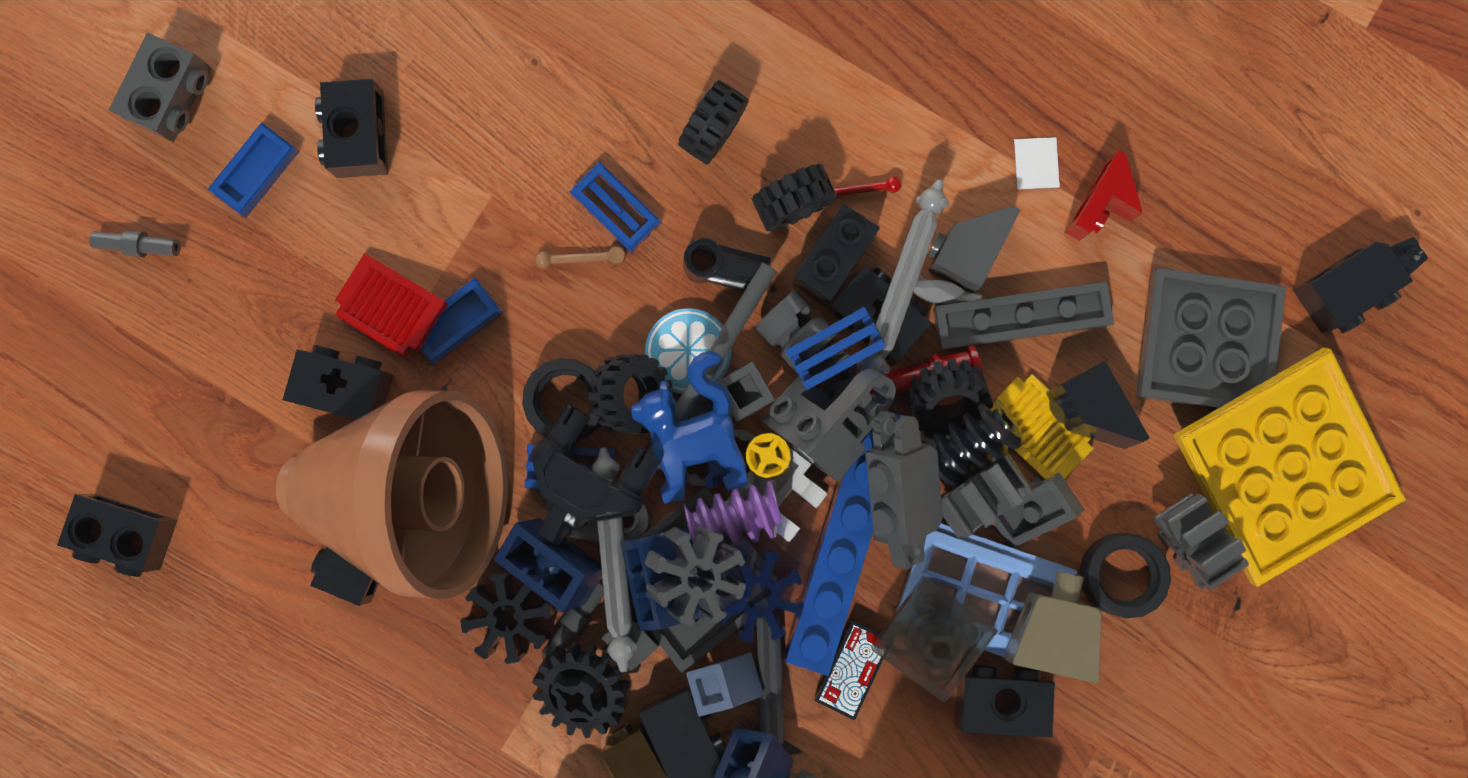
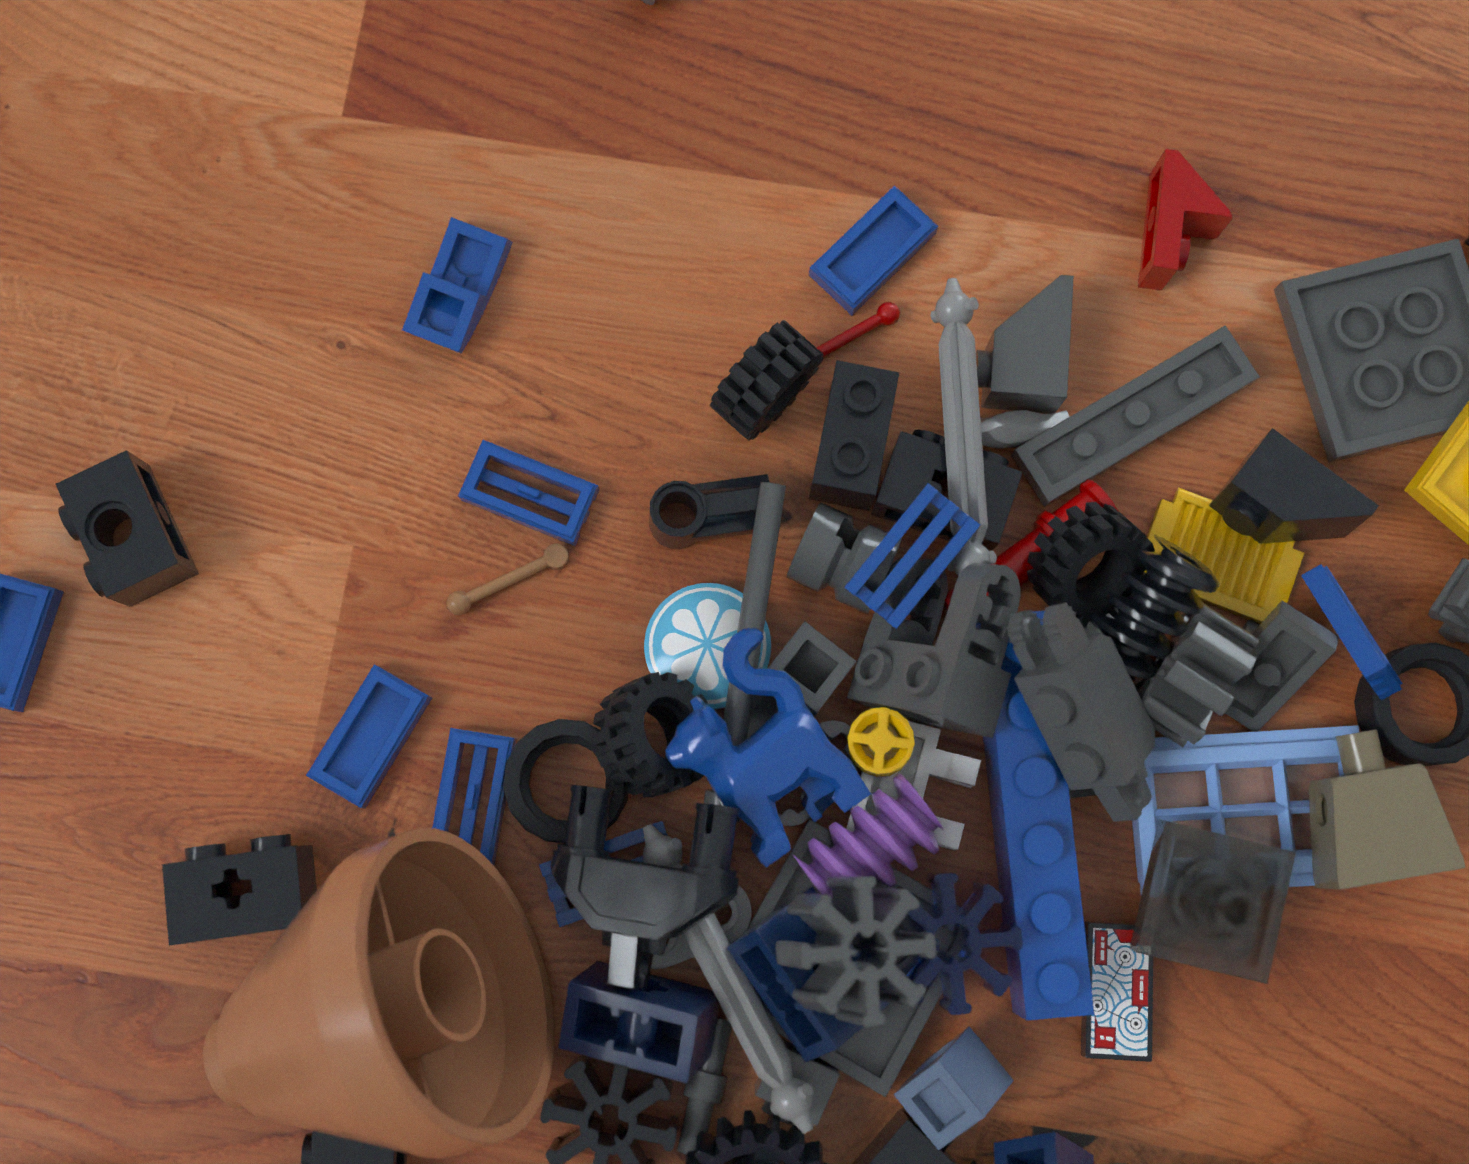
camera: 20 degrees left, 5 degrees down
red window [335,253,449,358] -> none
black tyre [678,79,749,165] -> none
dark grey axle [756,614,784,745] -> none
black brick [955,665,1055,738] -> none
white sticker [1014,137,1060,189] -> none
none -> blue slope [402,217,513,353]
none -> blue tile [432,728,517,866]
none -> blue tile [809,185,938,316]
none -> blue tile [1301,564,1403,700]

